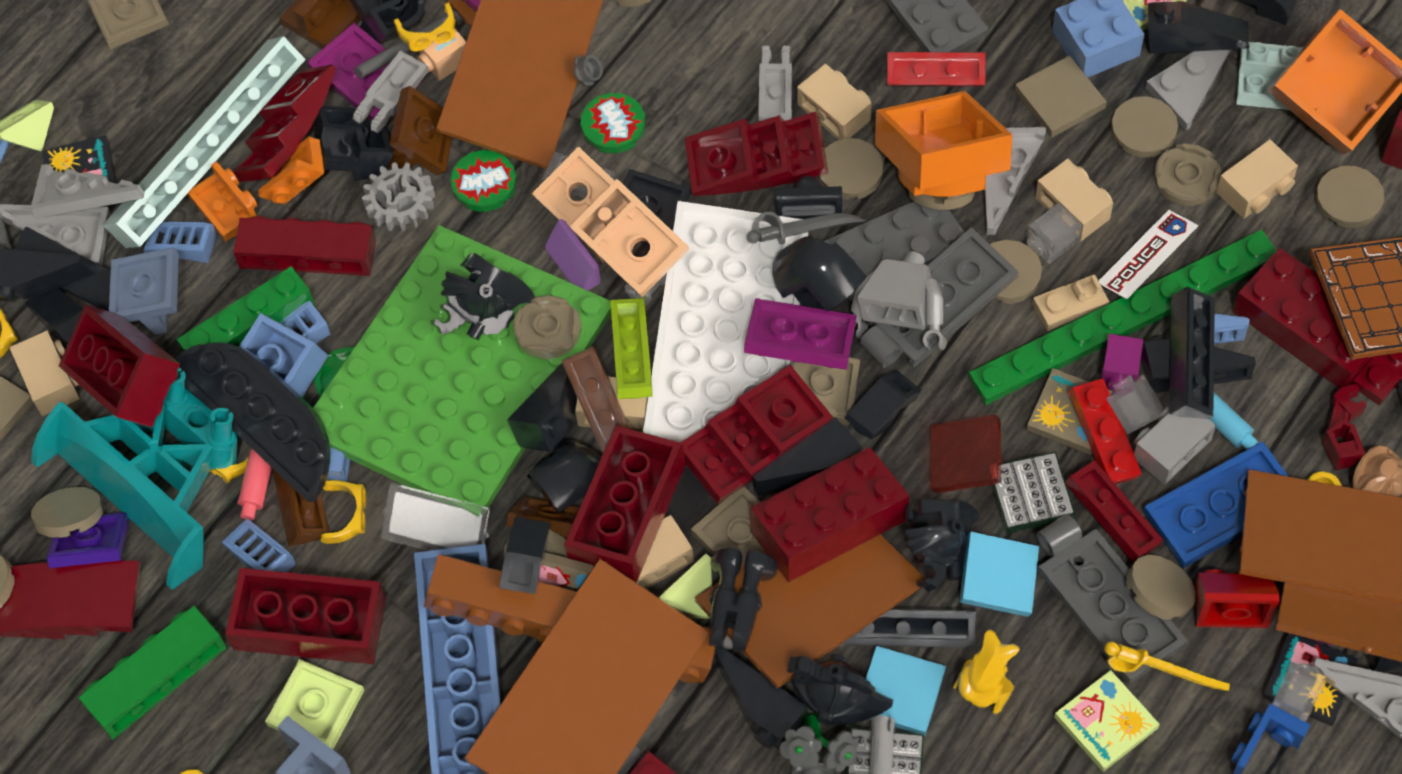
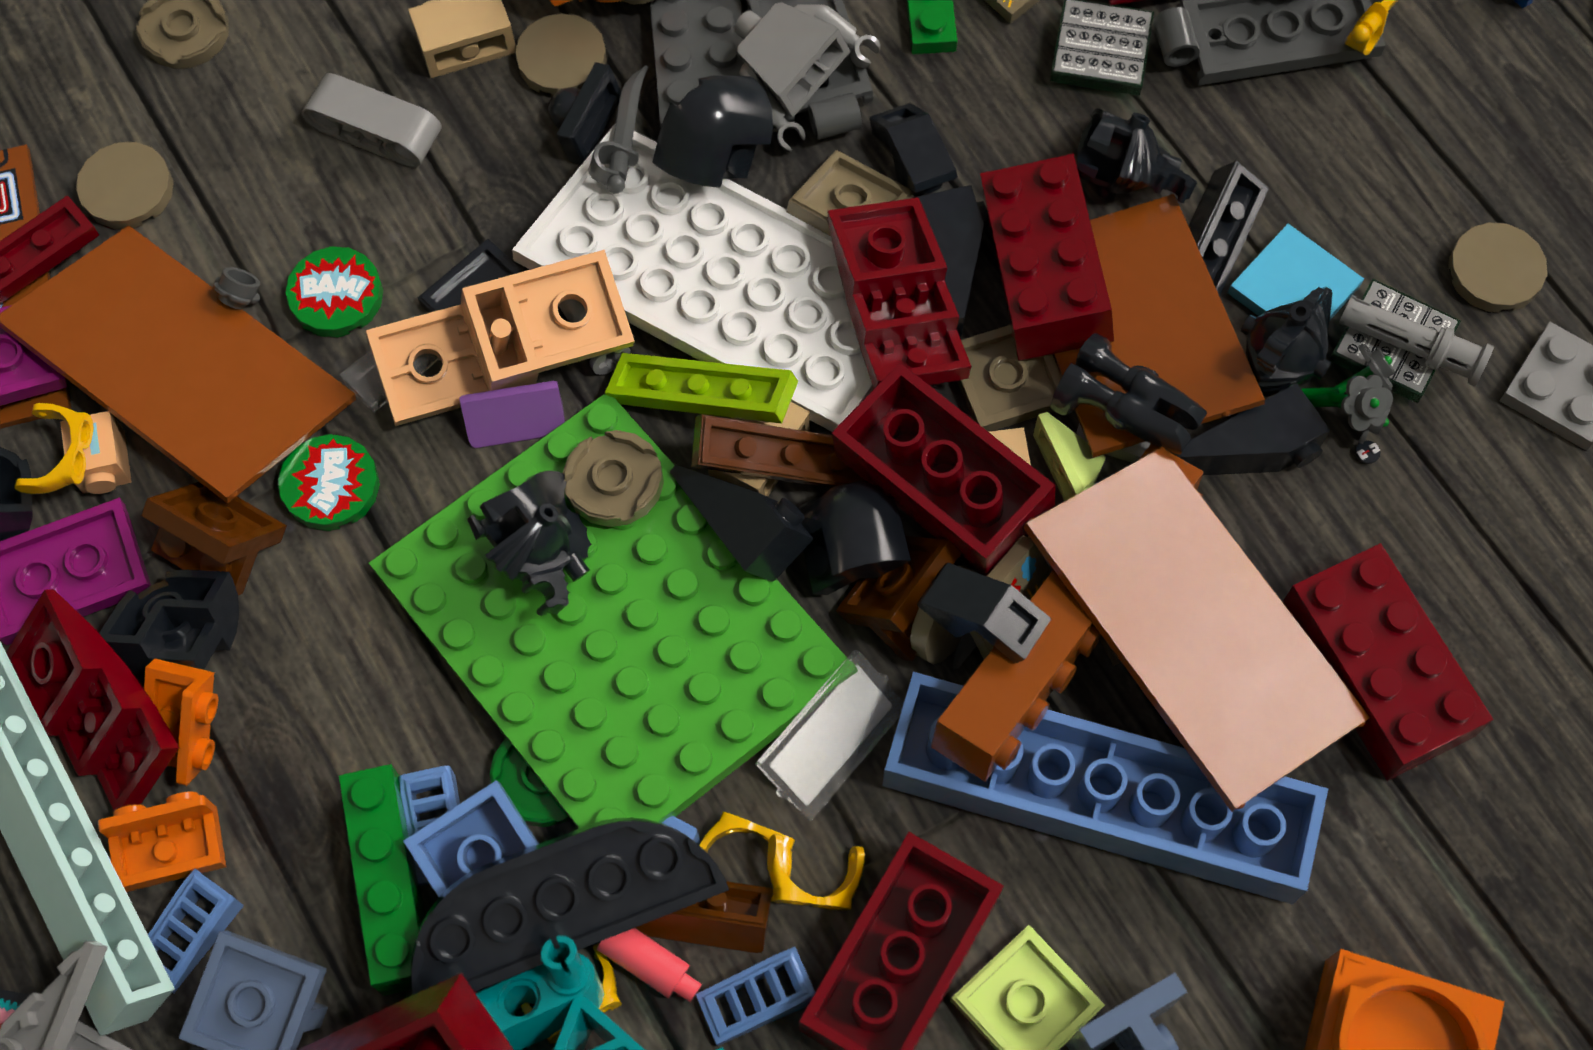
camera: 70 degrees left, 5 degrees up
dark red brick [233,216,376,276] -> none
light grey hinge [353,51,428,133] -> none
dark grey bar [354,10,460,79] -> none
light grey gear [362,162,435,231] -> none
dark red slope [685,112,829,196] -> none
magenta plate [744,298,857,370] -> none
light grey hinge [759,46,792,121] -> none
clear red tile [931,414,1001,493] -> none
yellow hair [953,630,1019,714] -> none
medium azure tile [959,532,1039,617] -> none
yellowish green tile [1054,670,1160,772] -> none
none -> light grey beam [302,73,442,168]
none -> yellow cap [767,834,865,910]

